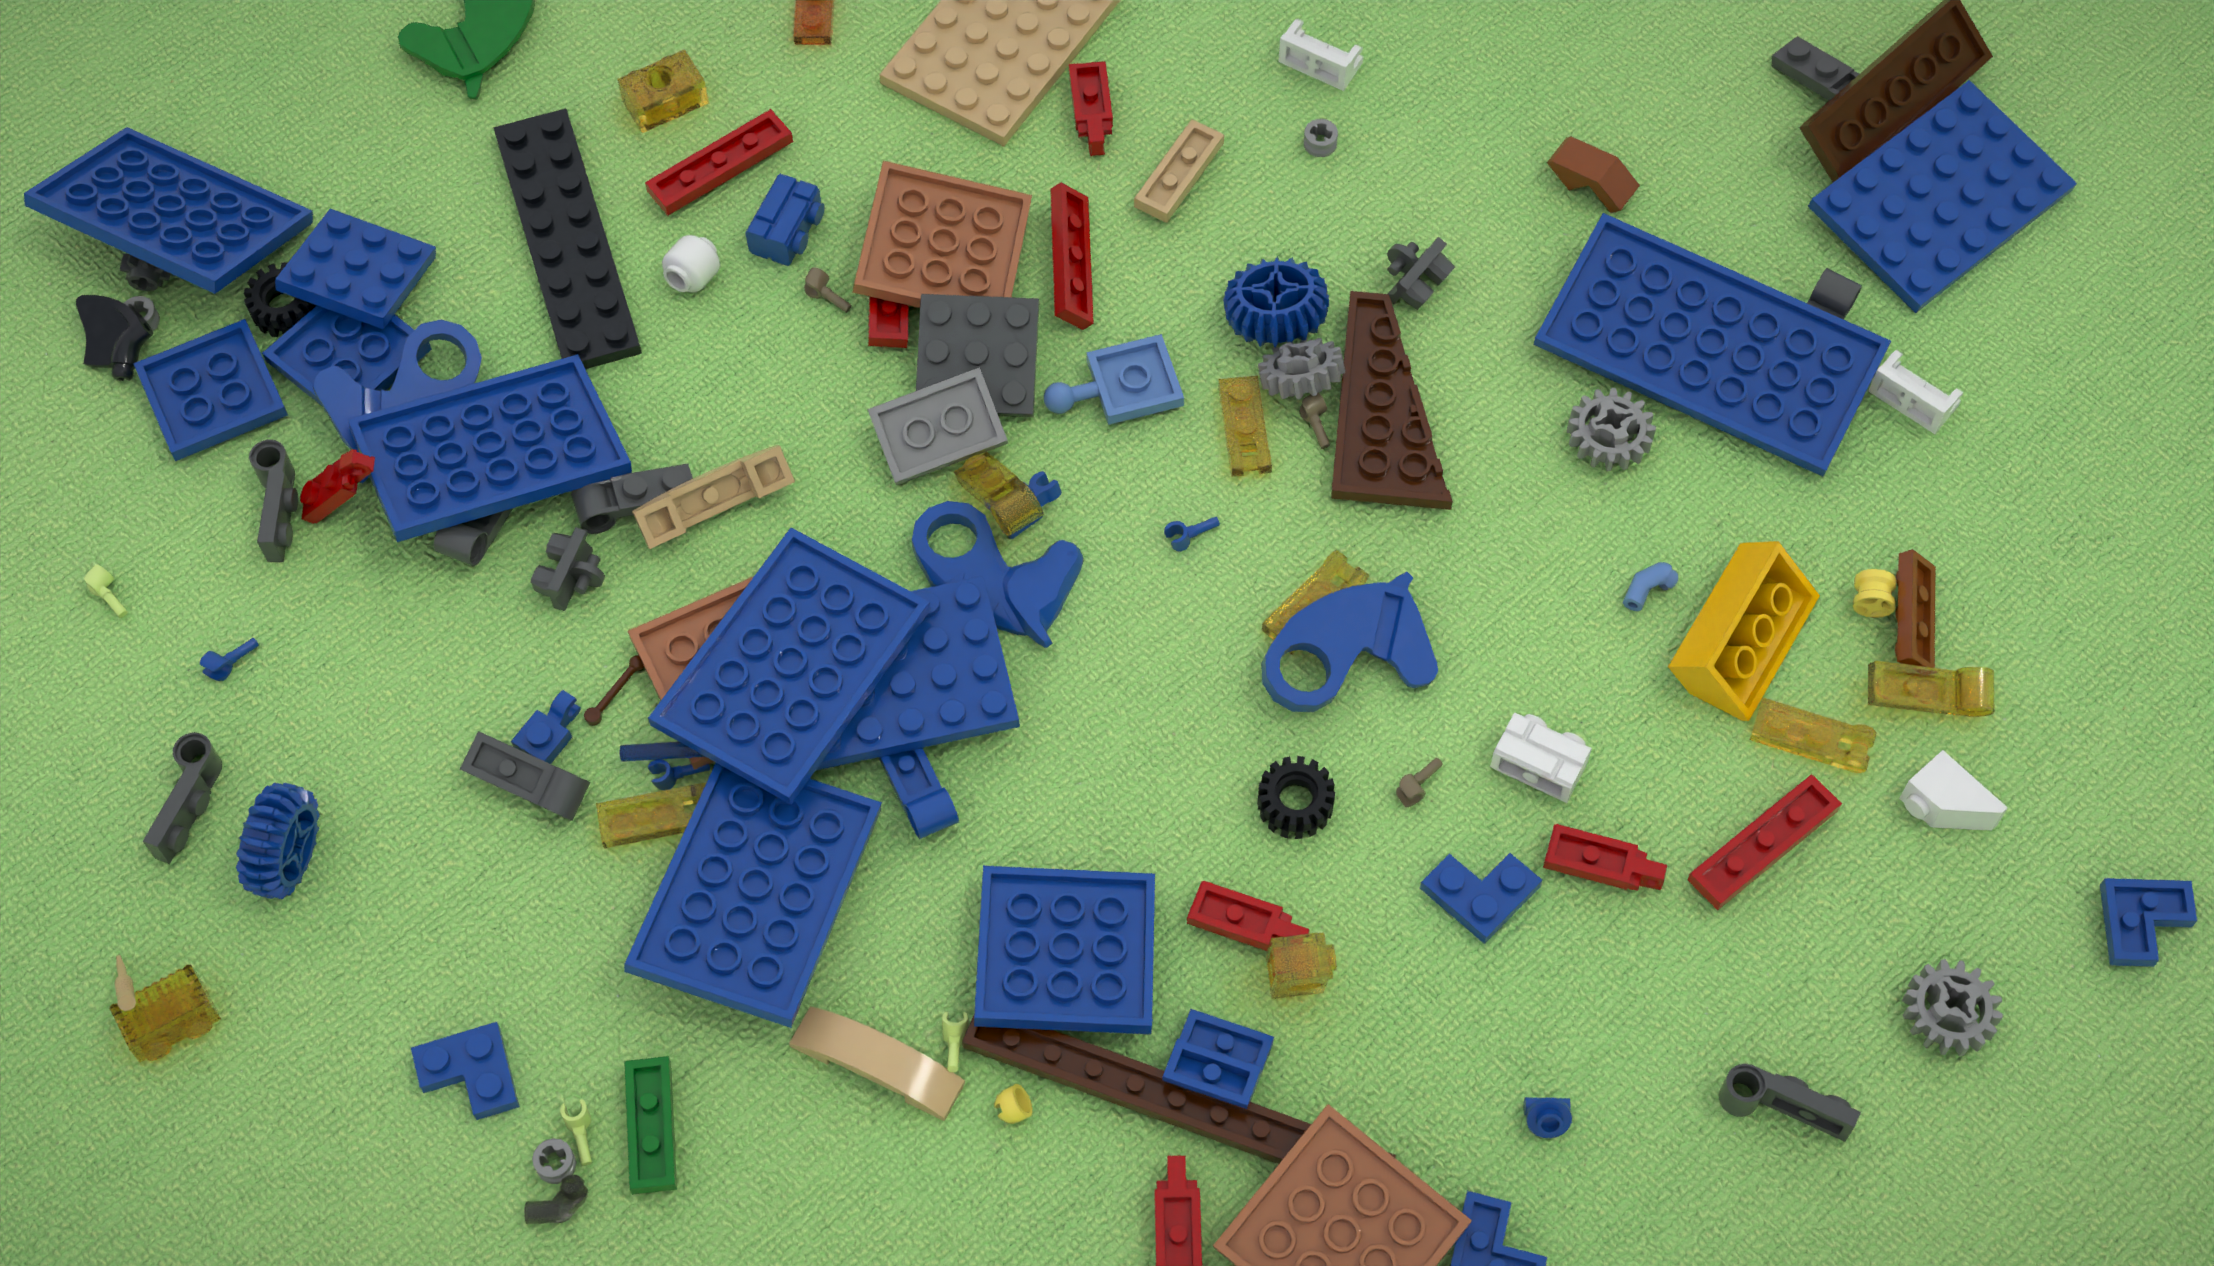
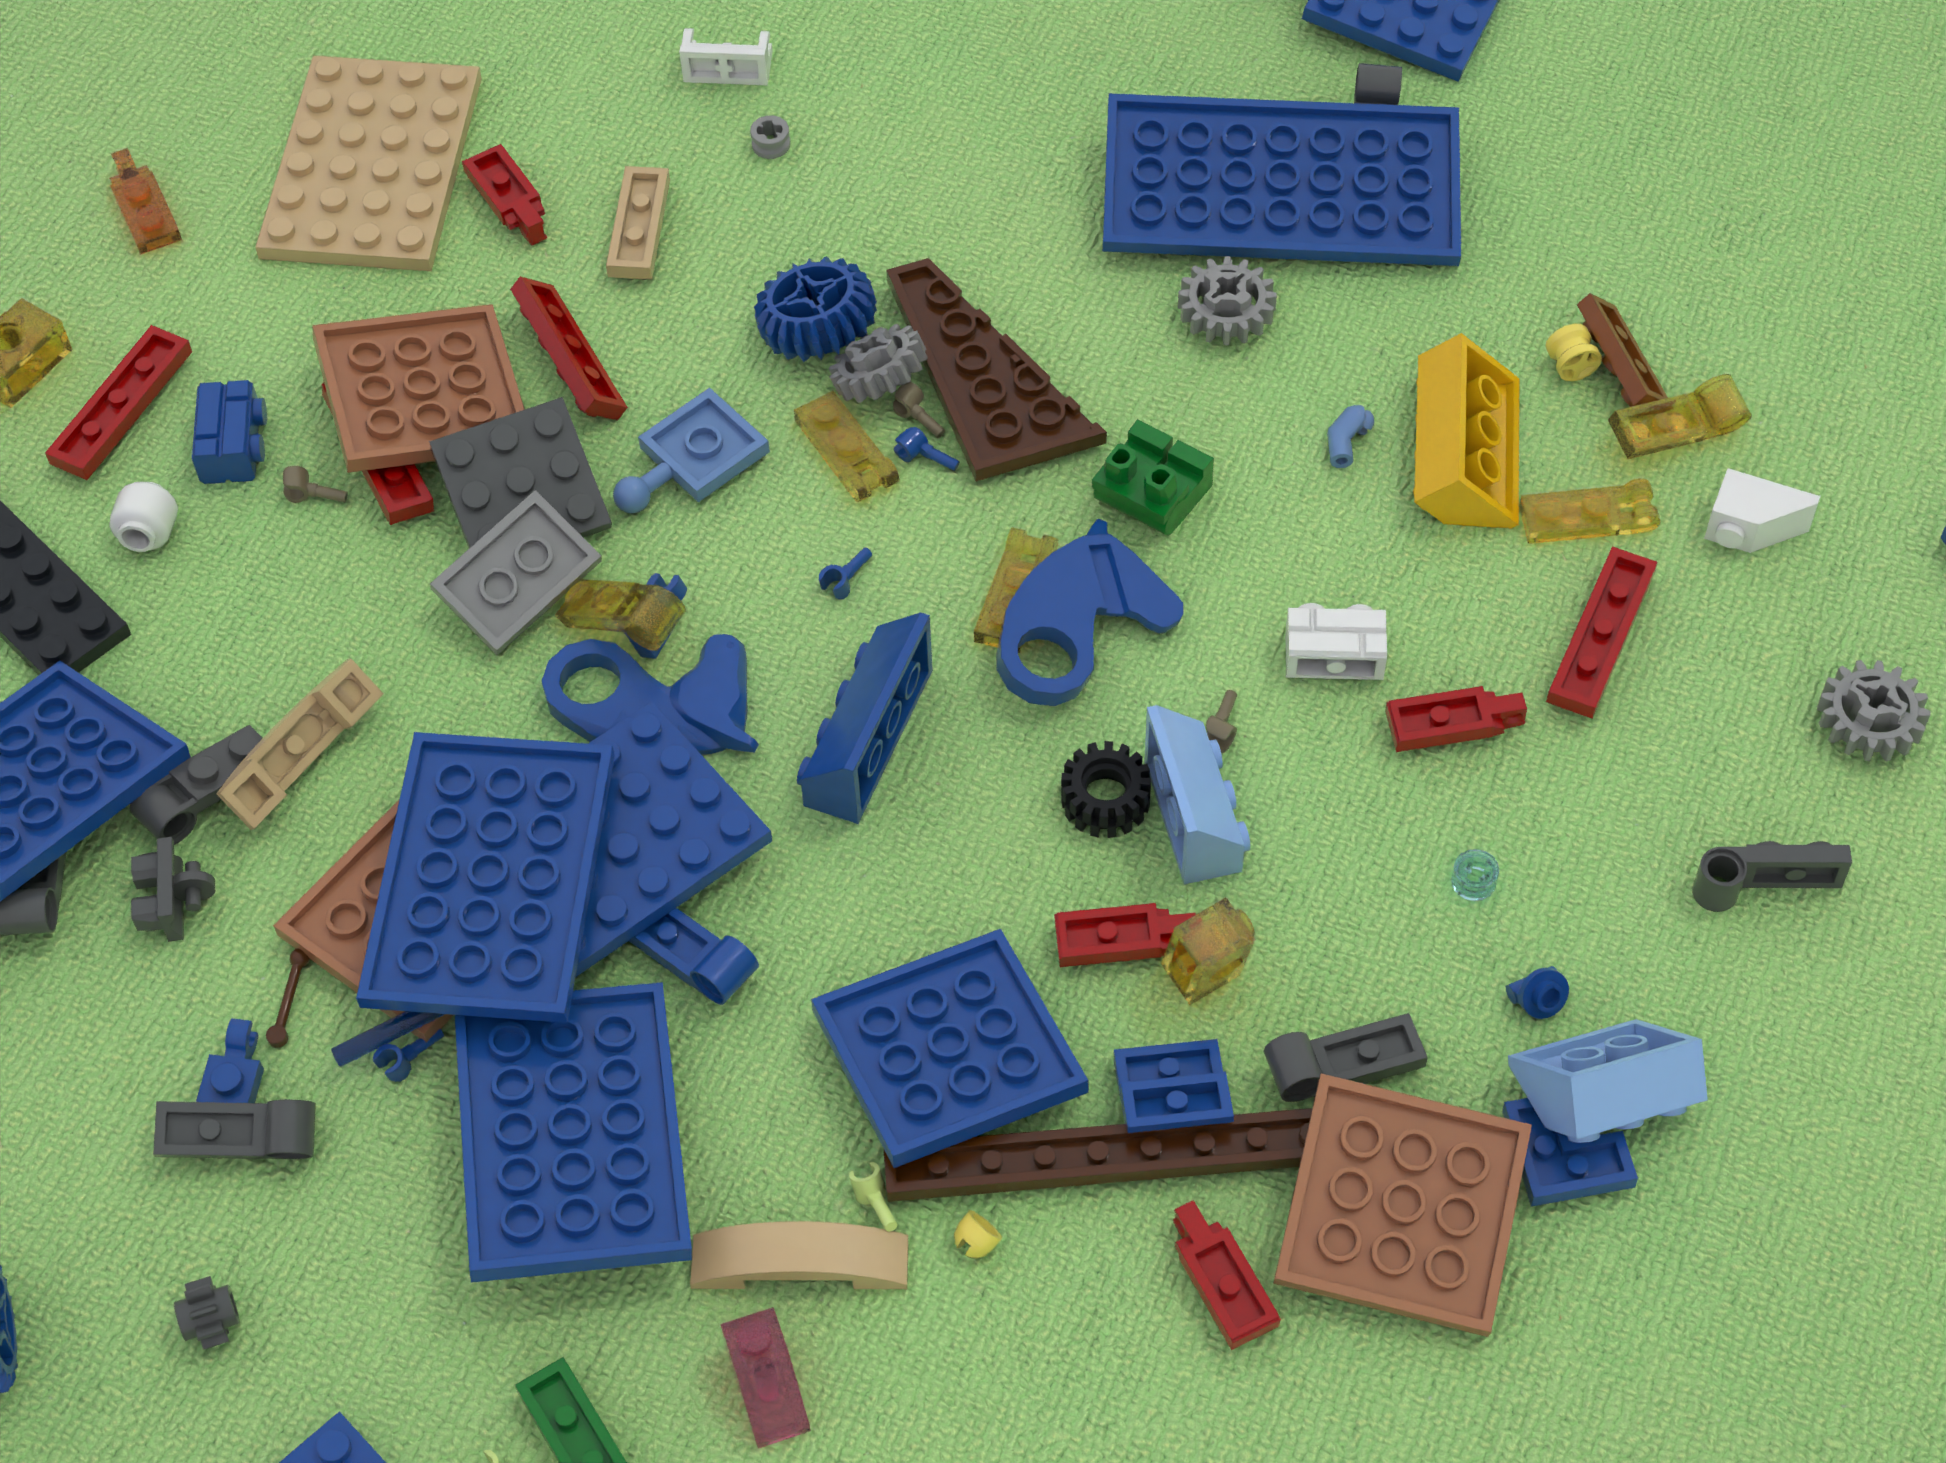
camera: 25 degrees left, 5 degrees down
clear yellow plate [596,783,706,848] -> none
dark grey hips [1387,237,1455,310] -> none
blue plate [1420,853,1543,944] -> none
dark orange slope [1547,136,1640,213] -> none
white hinge [1868,350,1964,434] -> none
none -> dark grey gear [174,1276,240,1350]
none -> clear pink slope [720,1307,811,1449]
none -> blue slope [797,612,933,824]
none -> blue hand [894,427,960,471]
none -> green hips [1092,419,1214,536]
none -> light blue slope [1144,705,1250,885]
none -> dark grey plate [1264,1013,1428,1102]
none -> clear light blue bush [1451,849,1499,901]
none -> light blue slope [1508,1019,1708,1143]

